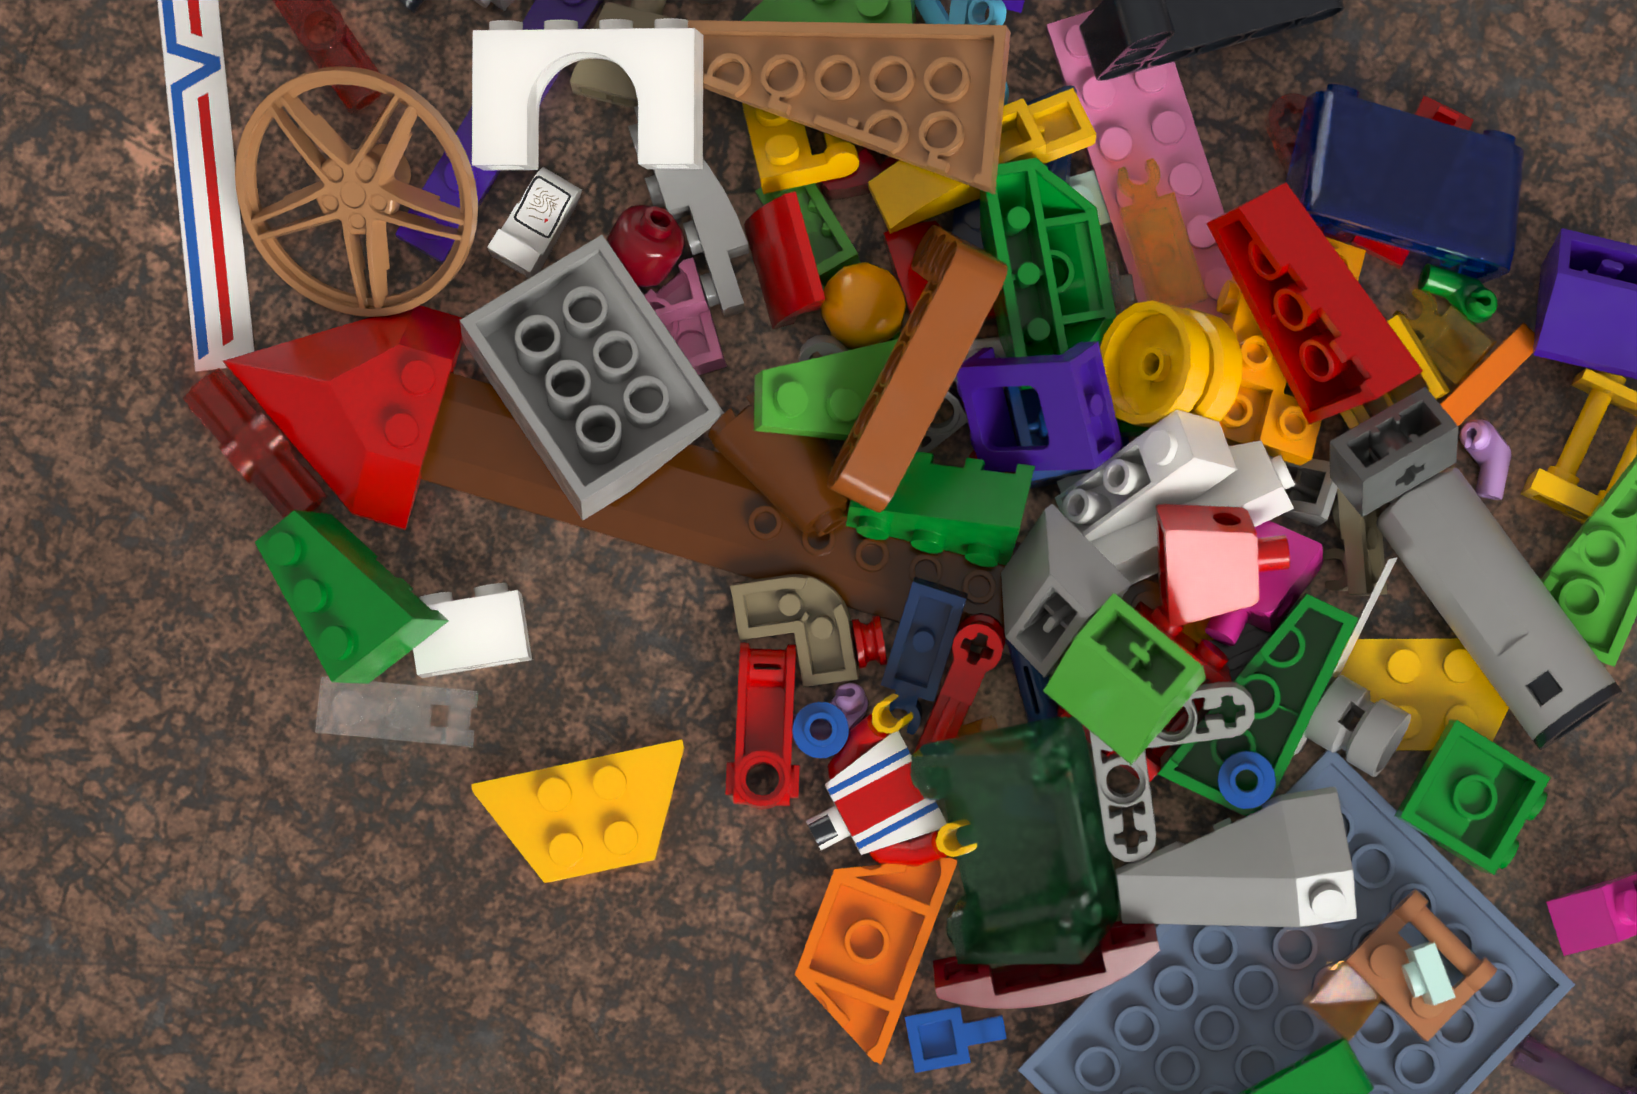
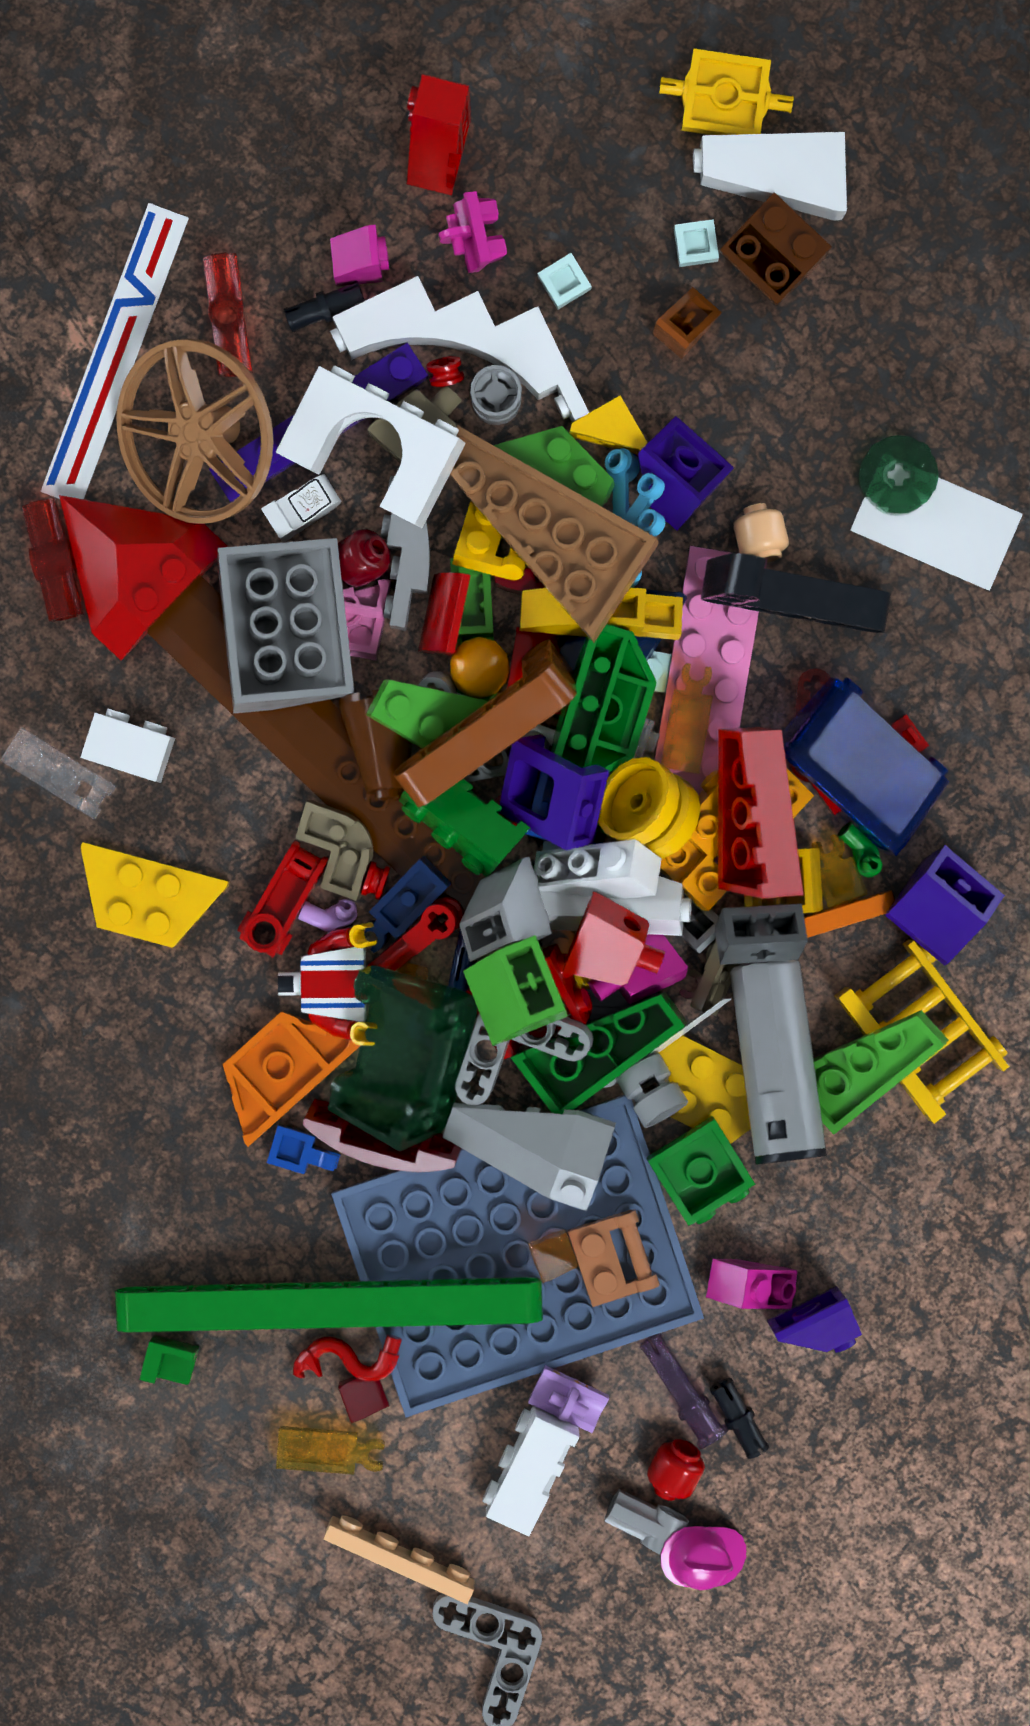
camera: 30 degrees right, 5 degrees up
green wedge [255,510,449,684] -> none
blue plate [792,702,849,758] -> none
blue plate [1218,751,1275,809] -> none
light aqua plate [1402,942,1455,1005] -> none
lavender arm [1459,419,1512,500] -> none

